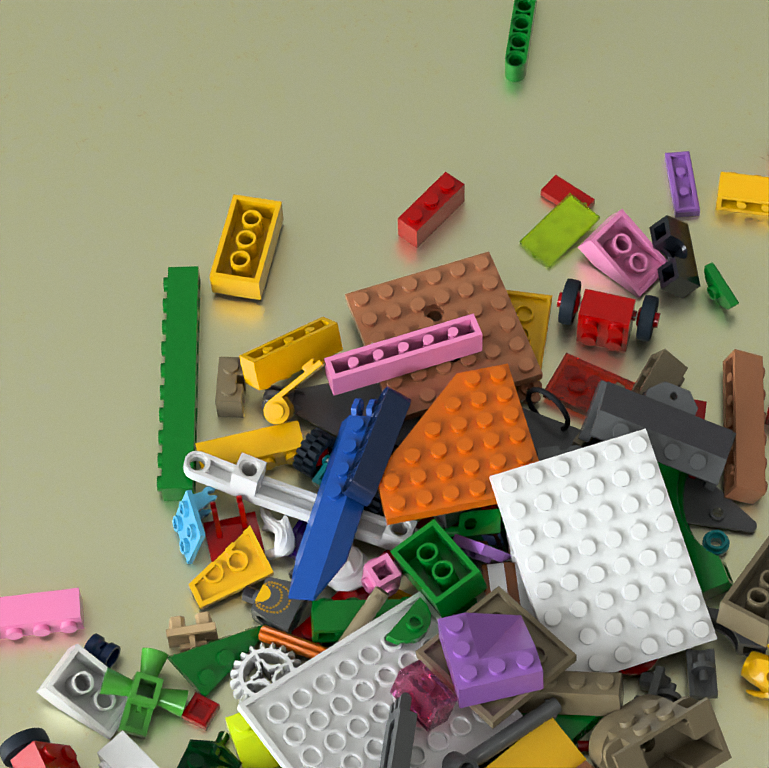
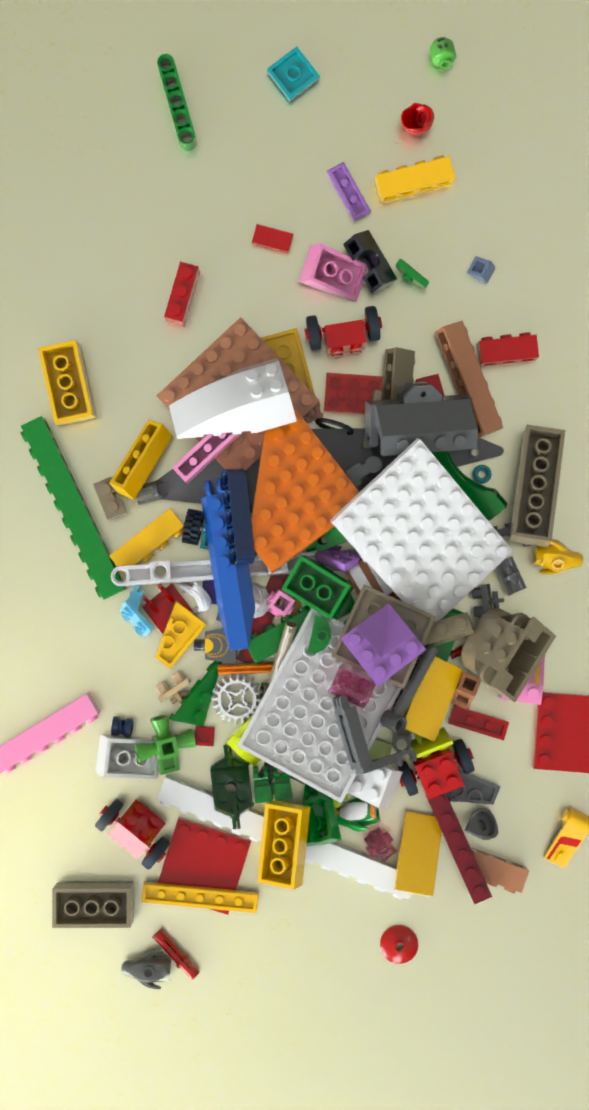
camera: 25 degrees left, 30 degrees up
yellow door [264,358,325,424] -> none
clear neon green piece [519,193,600,268] -> none
none -> white wedge [169,358,297,439]
none -> teal plate [267,46,320,102]

